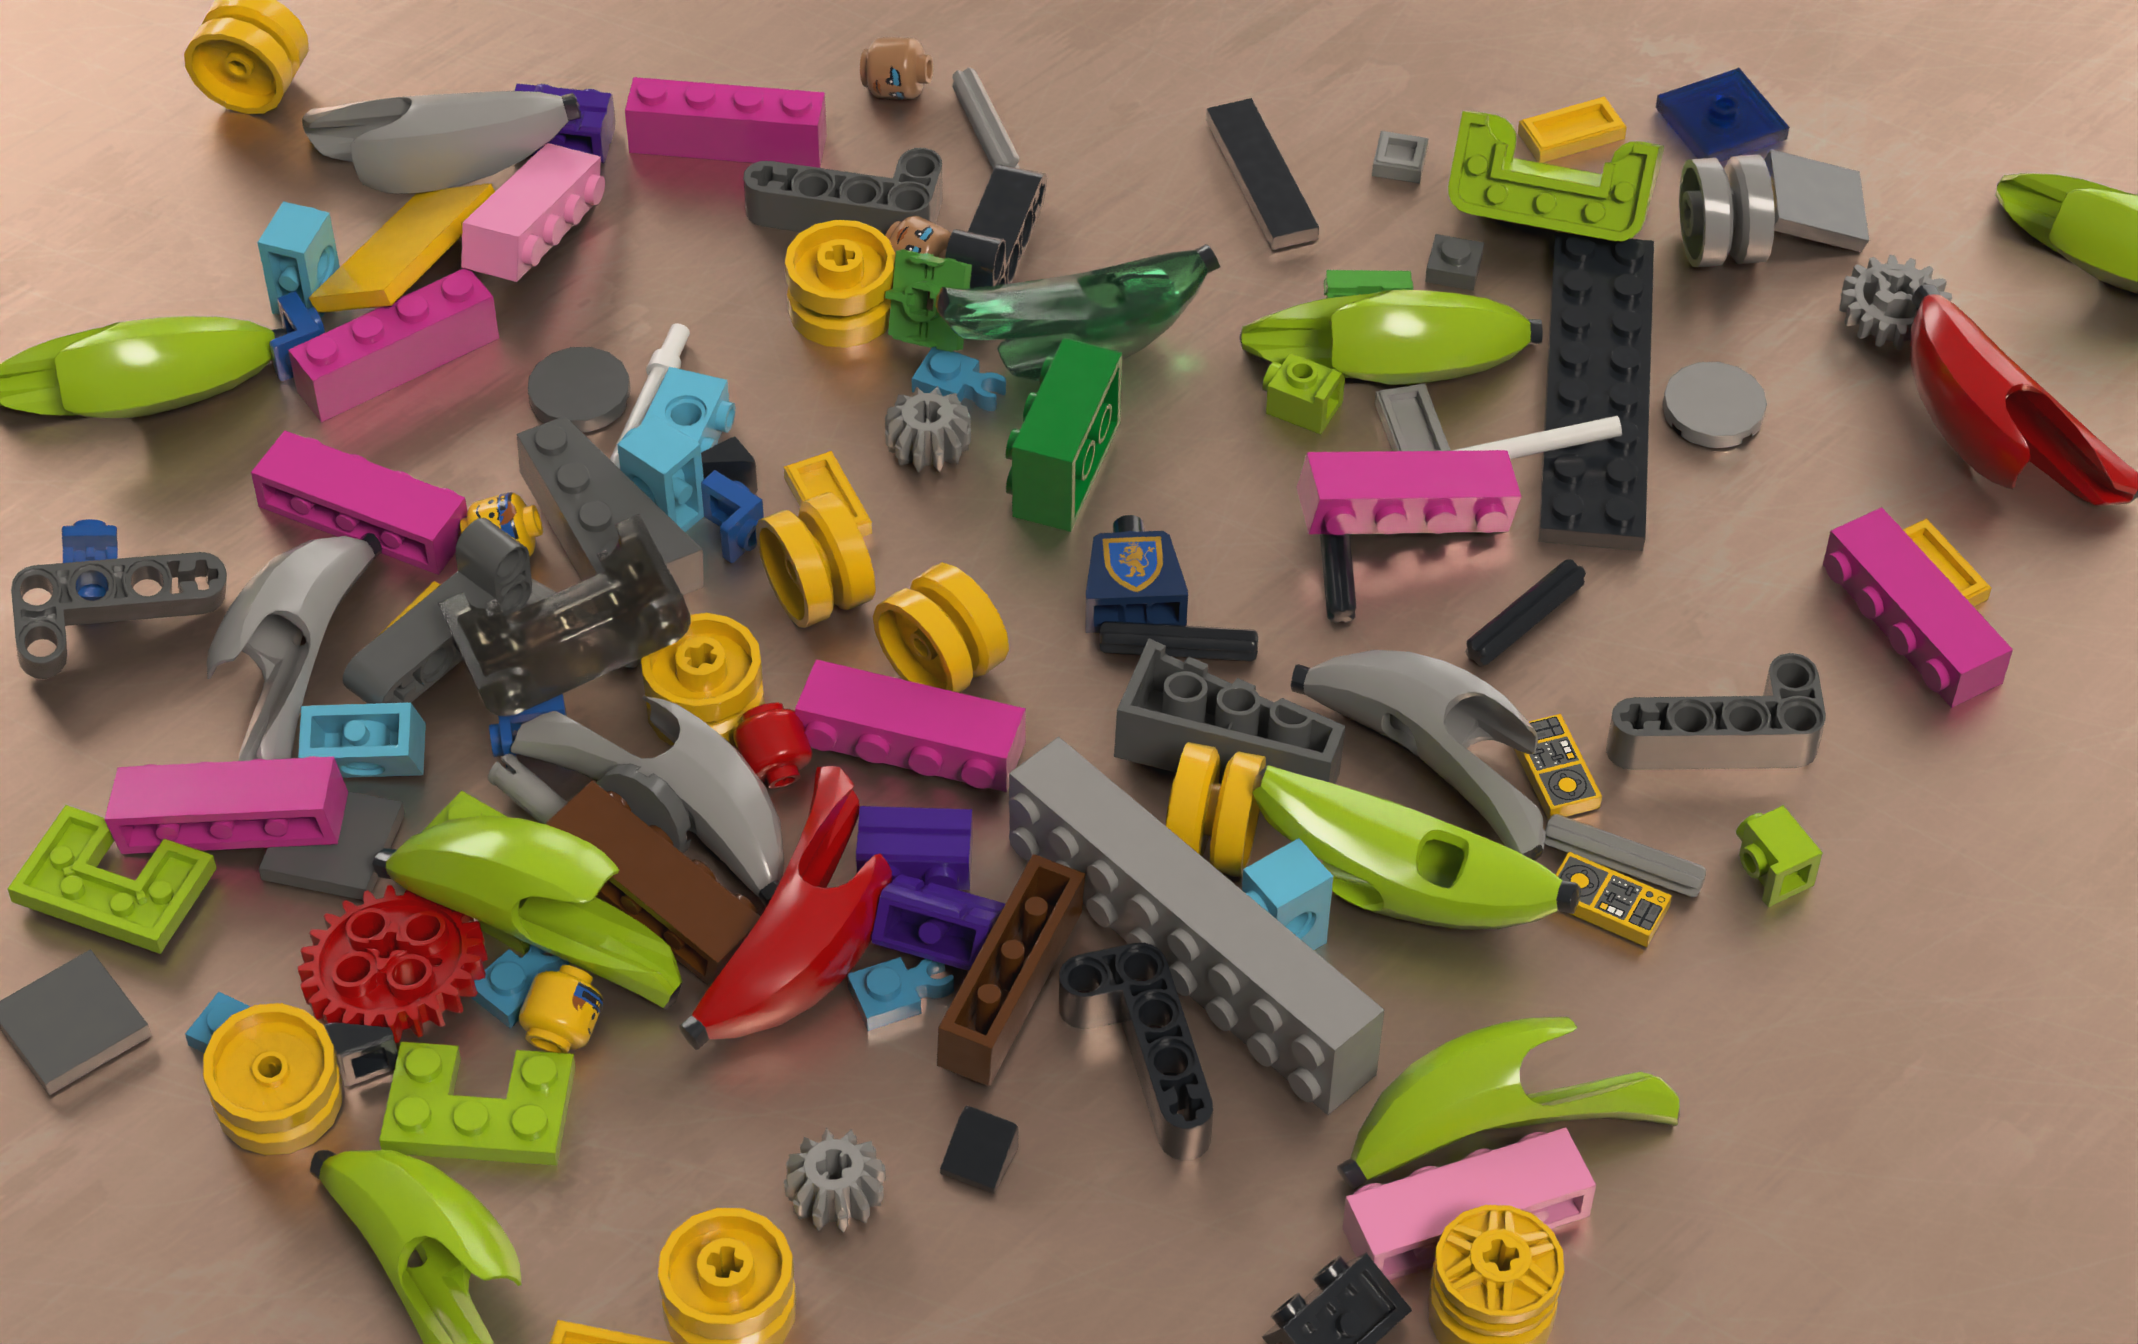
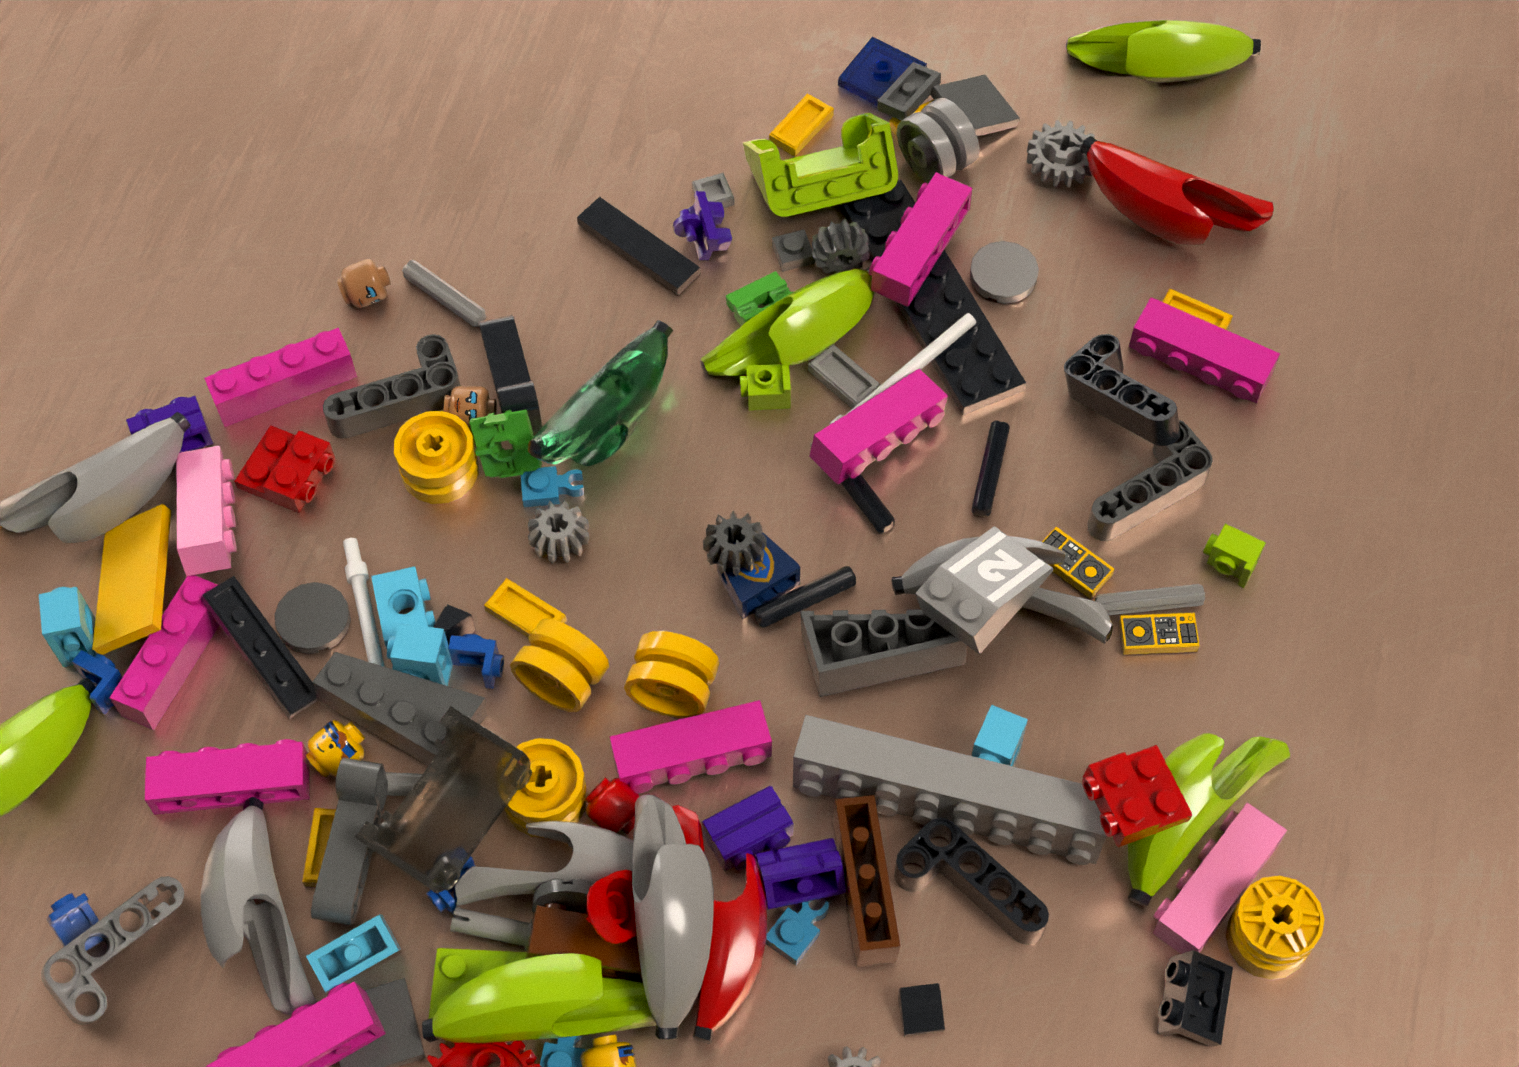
camera: 30 degrees left, 10 degrees up
green brick [1005,338,1122,532] -> none
yellow wheel [1166,742,1266,878] -> none
lime piece [1252,765,1581,930] -> none
none -> black tile [201,576,318,719]
none -> red plate [234,425,335,513]
none -> red piece [586,869,637,944]
none -> light grey piece [632,794,714,1040]
none -> dark purple hips [673,191,732,260]
none -> dark grey gear [703,511,767,577]
none -> dark grey gear [812,219,870,273]
none -> dark pink brick [869,172,973,307]
none -> dark grey plate [877,62,941,121]
none -> light grey slope [915,526,1053,655]
none -> black beam [1064,334,1181,446]
none -> red plate [1082,745,1193,848]

